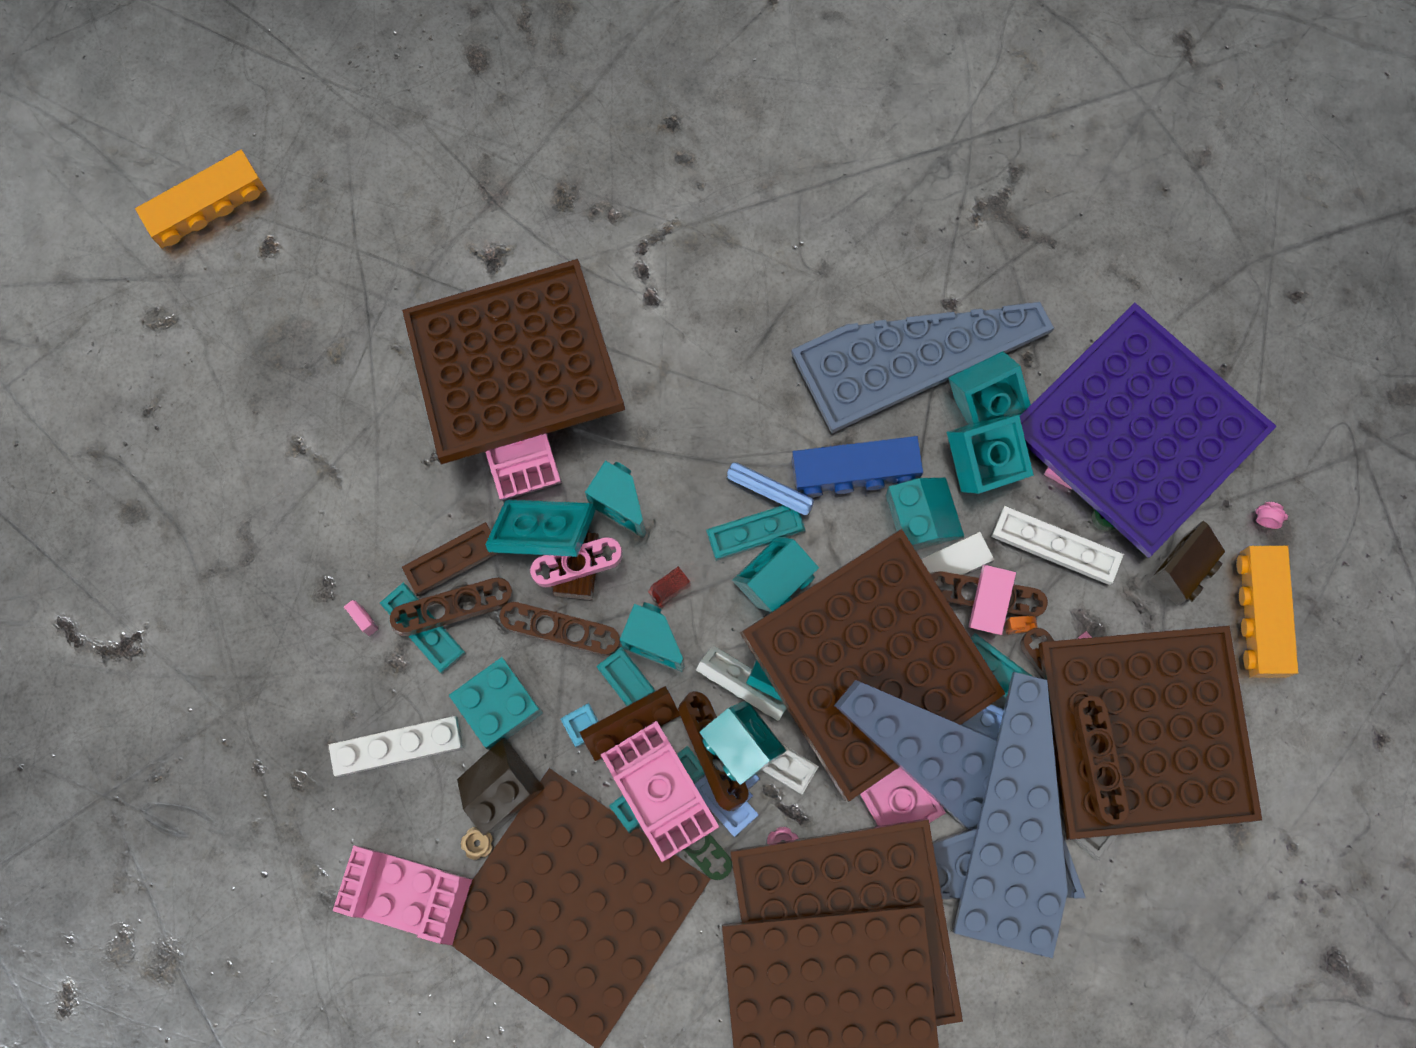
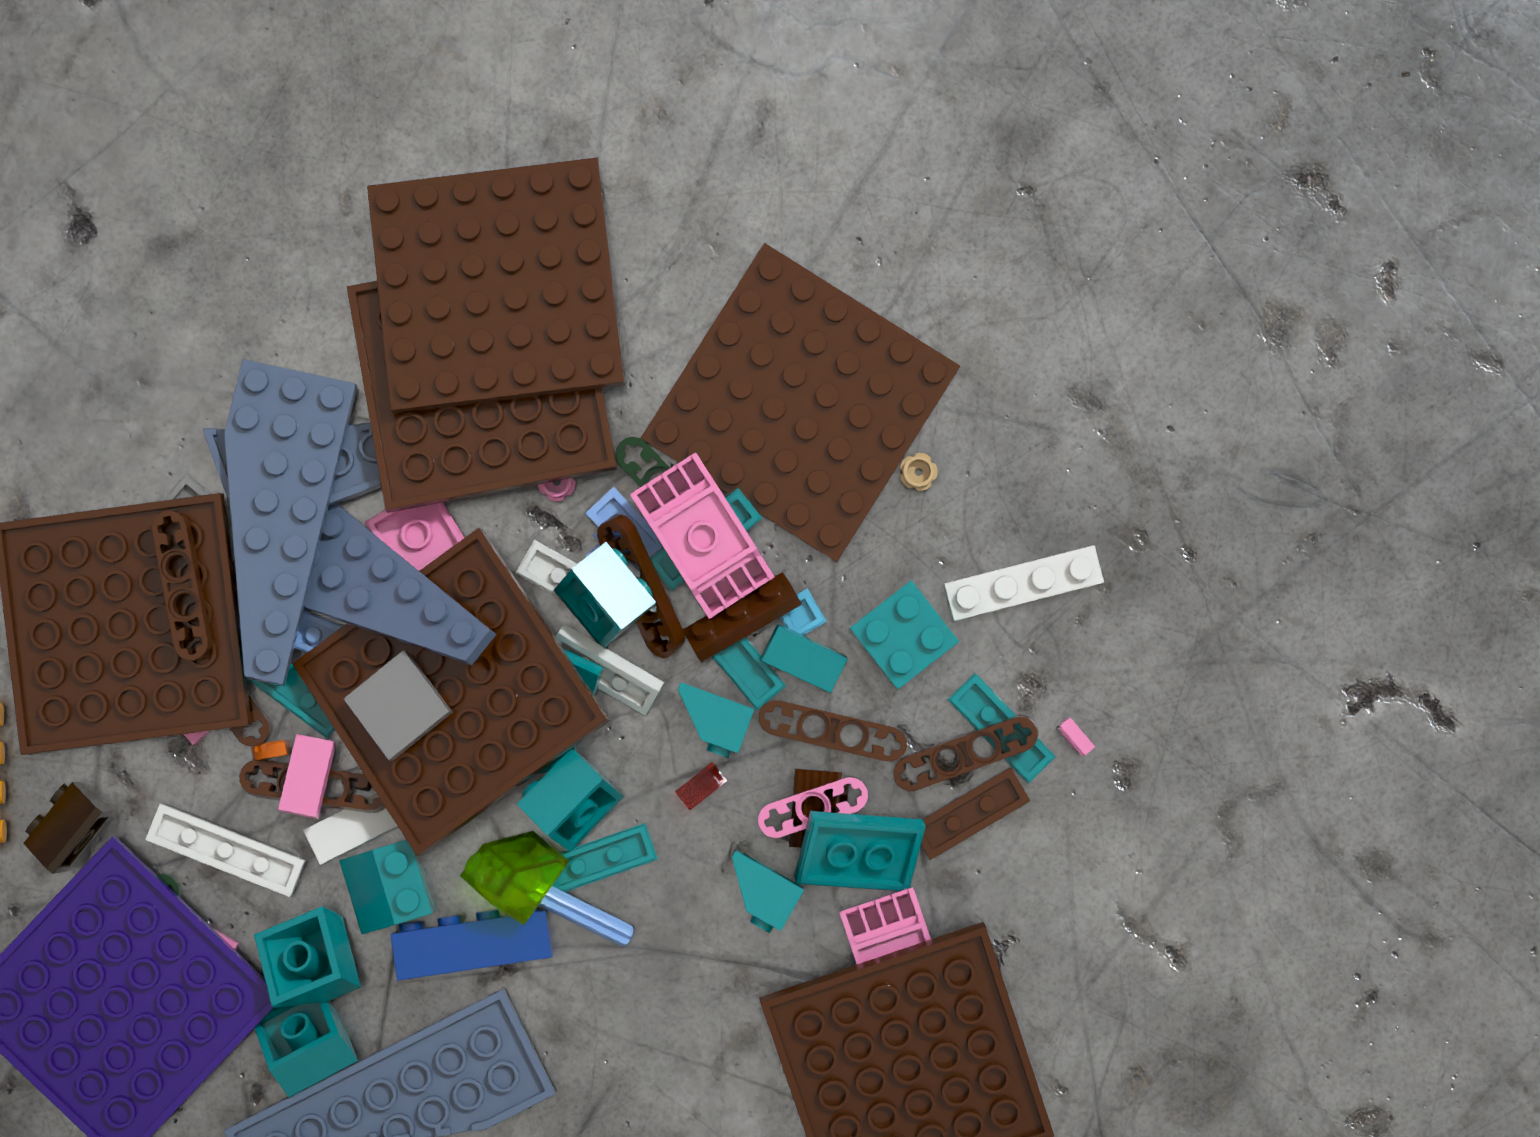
camera: 175 degrees right, 10 degrees up
bright pink plate [333,845,472,945] -> none
dark brown slope [457,738,545,836] -> none
none -> light grey tile [344,650,453,761]
none -> clear neon green slope [460,831,570,925]
none -> teal tile [760,624,848,693]

